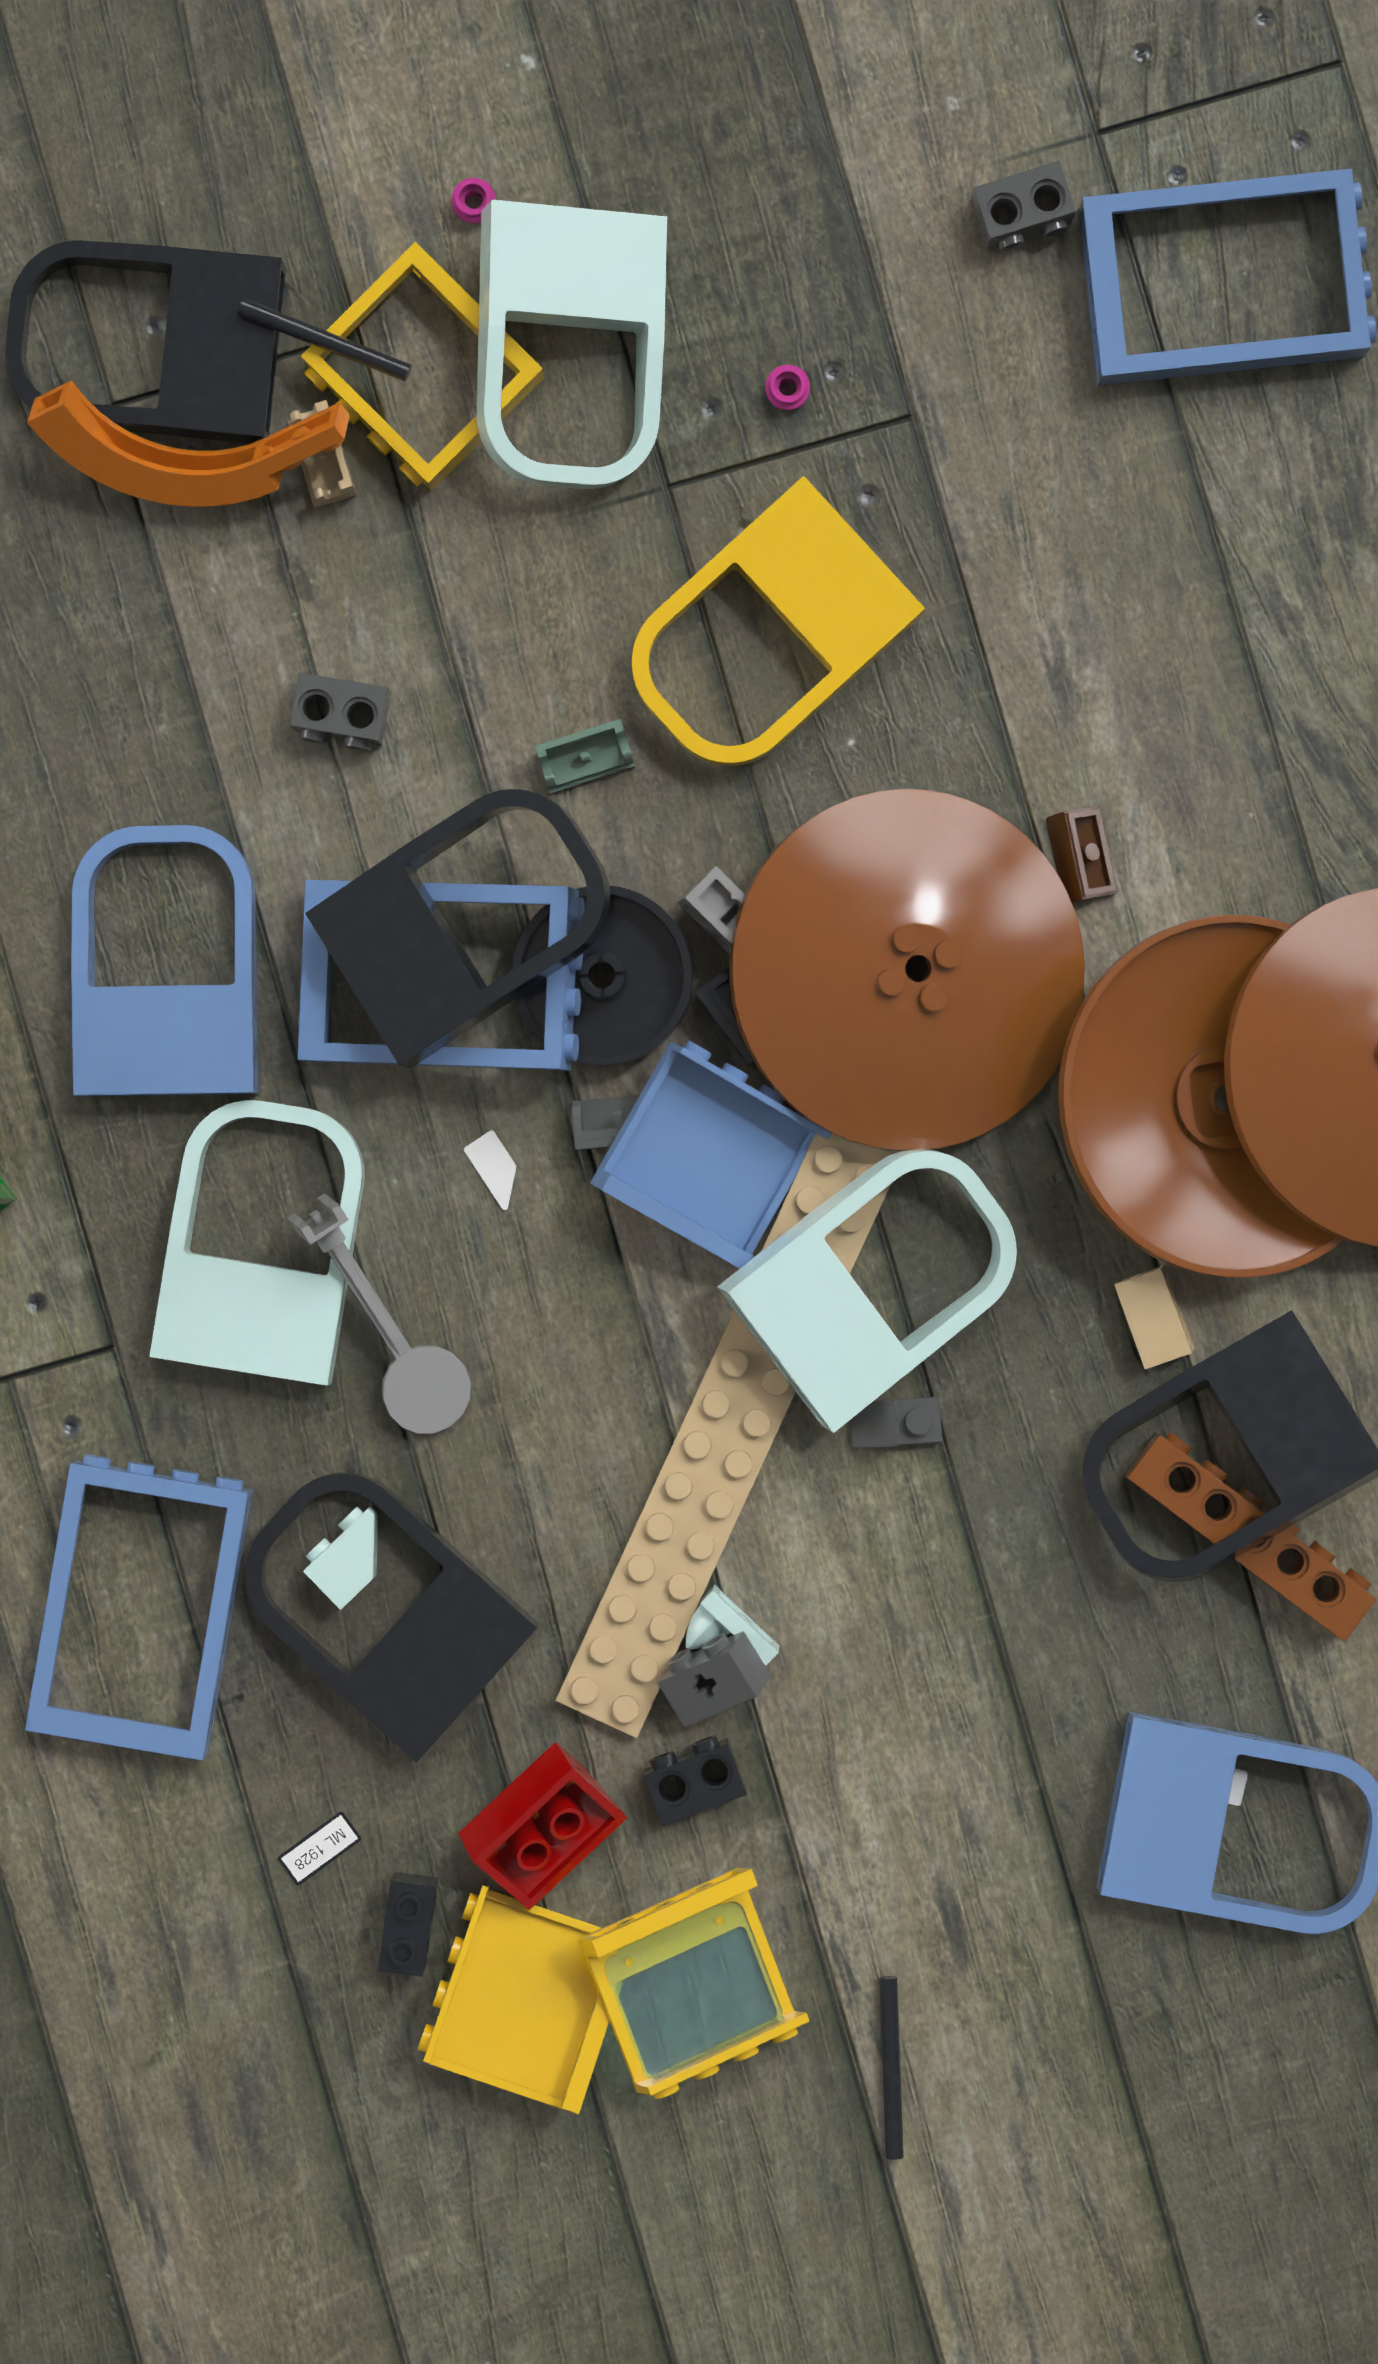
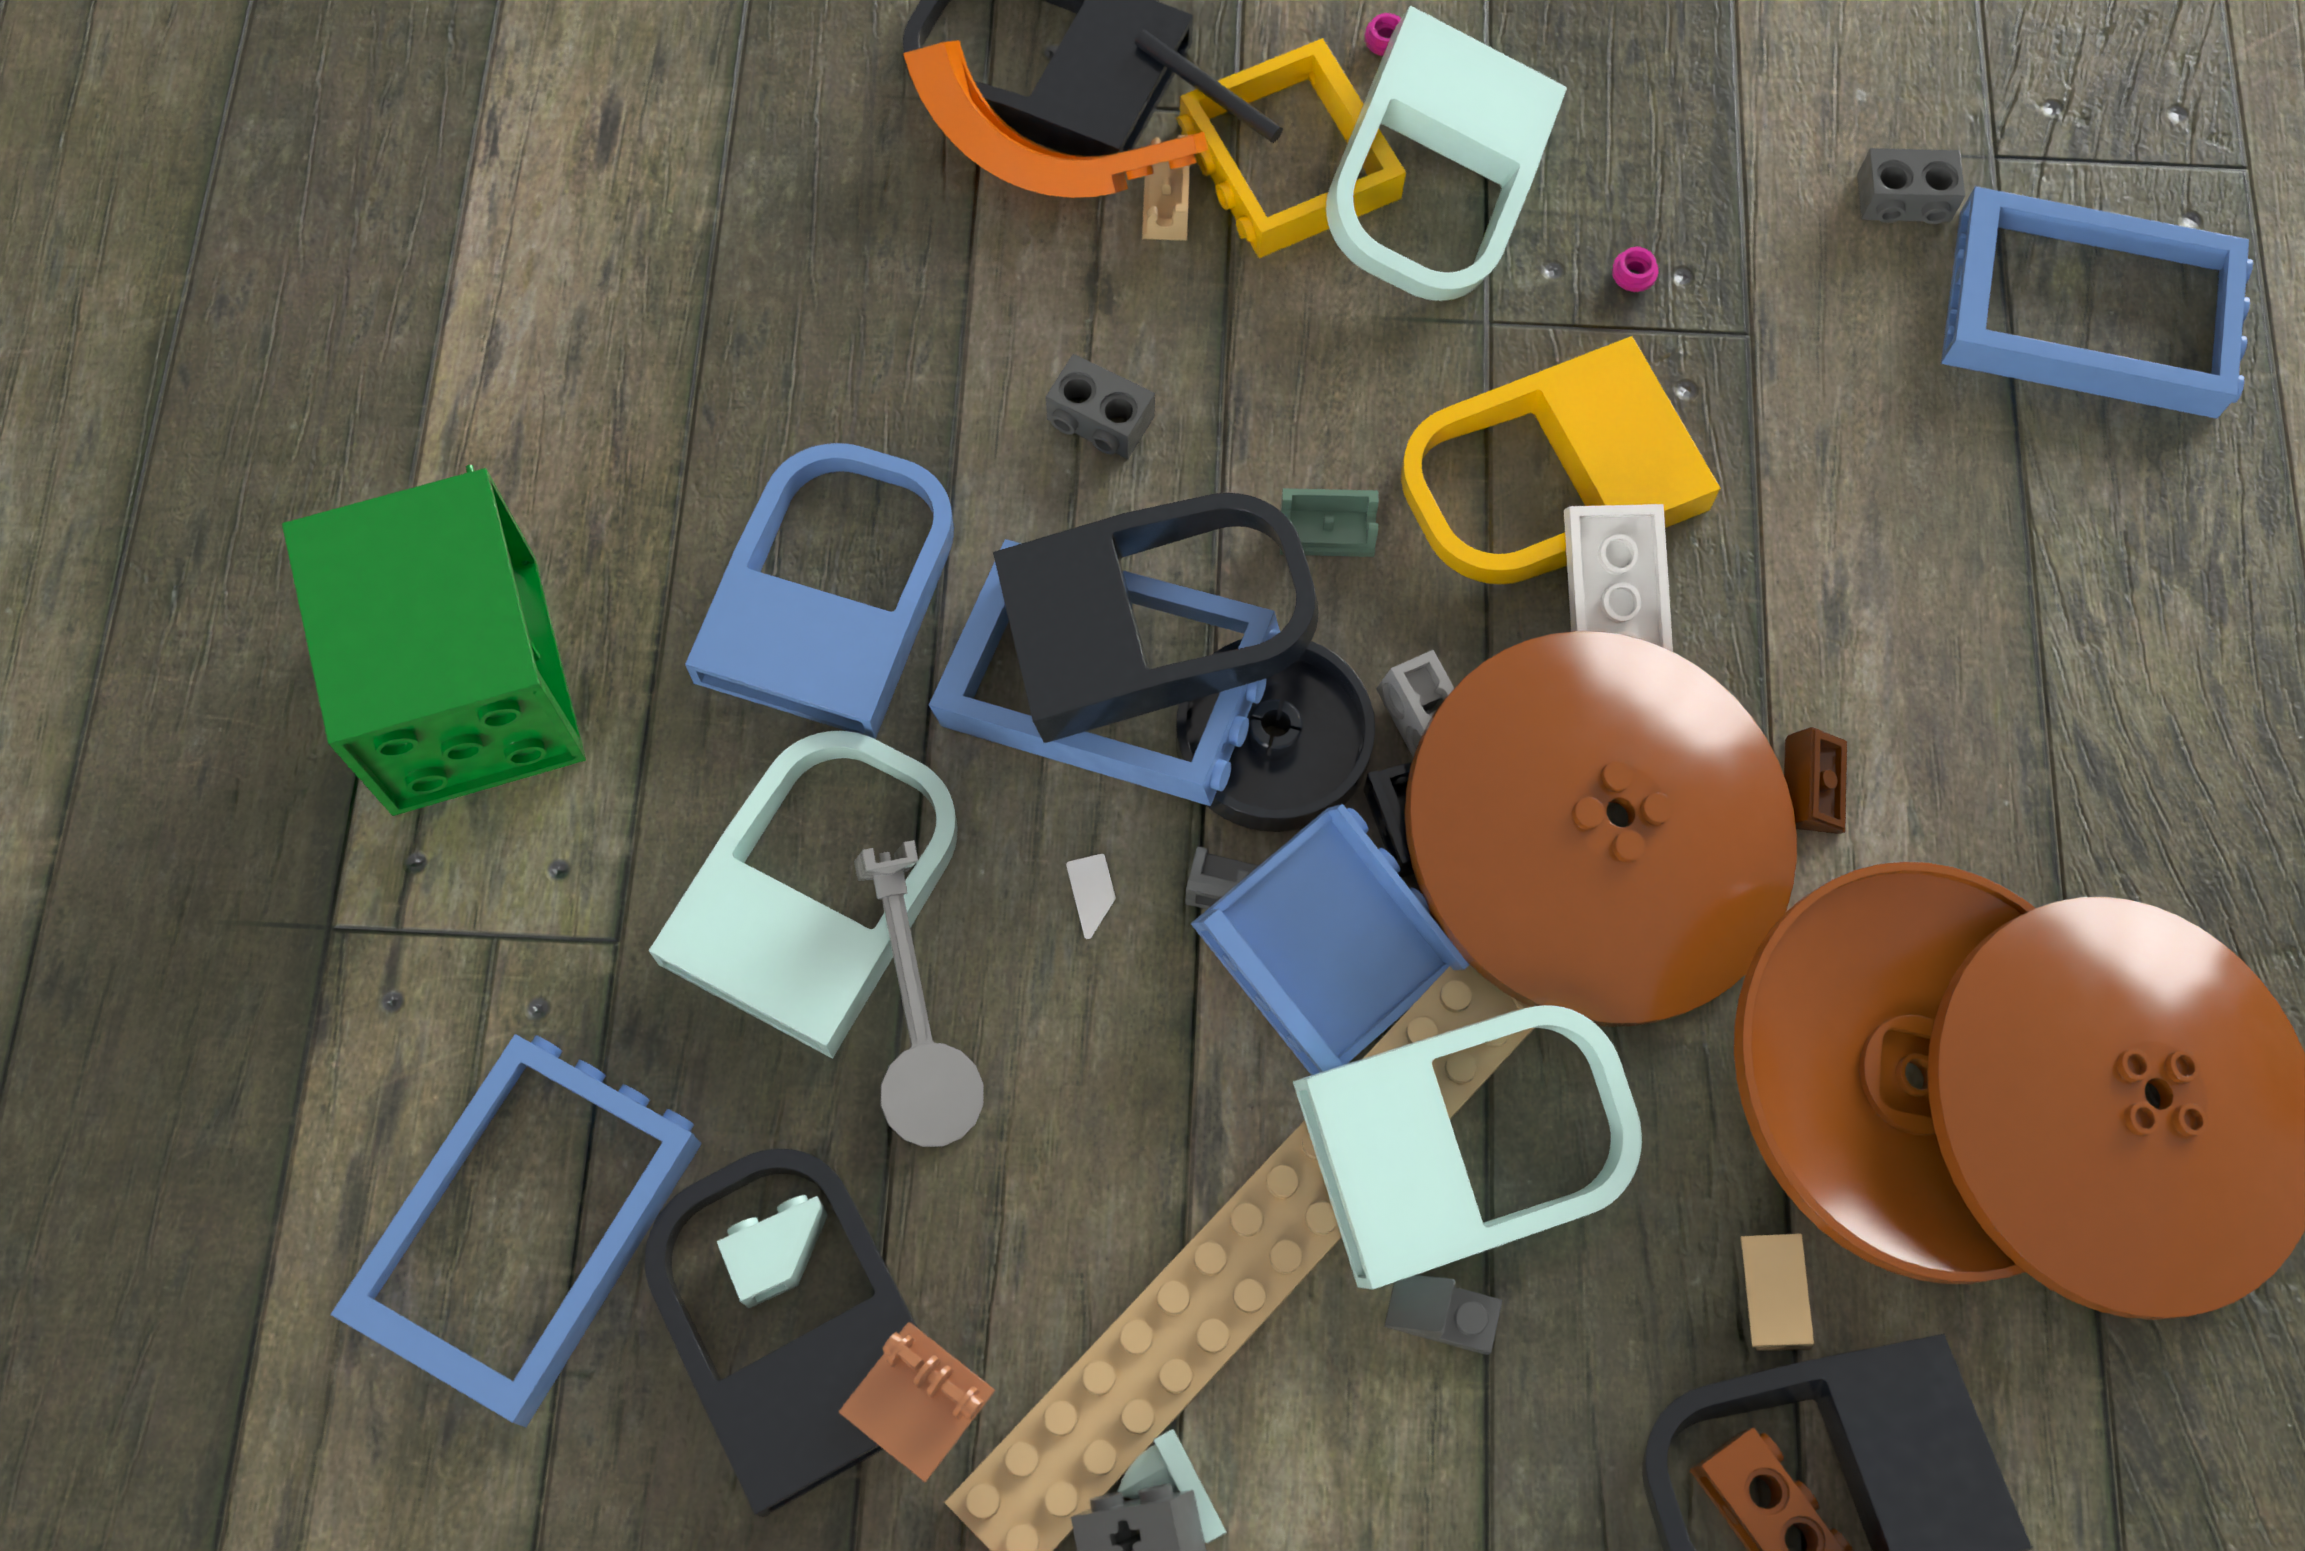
camera: 15 degrees right, 20 degrees down
none -> nougat hinge [839,1322,995,1483]
none -> white plate [1564,504,1673,652]

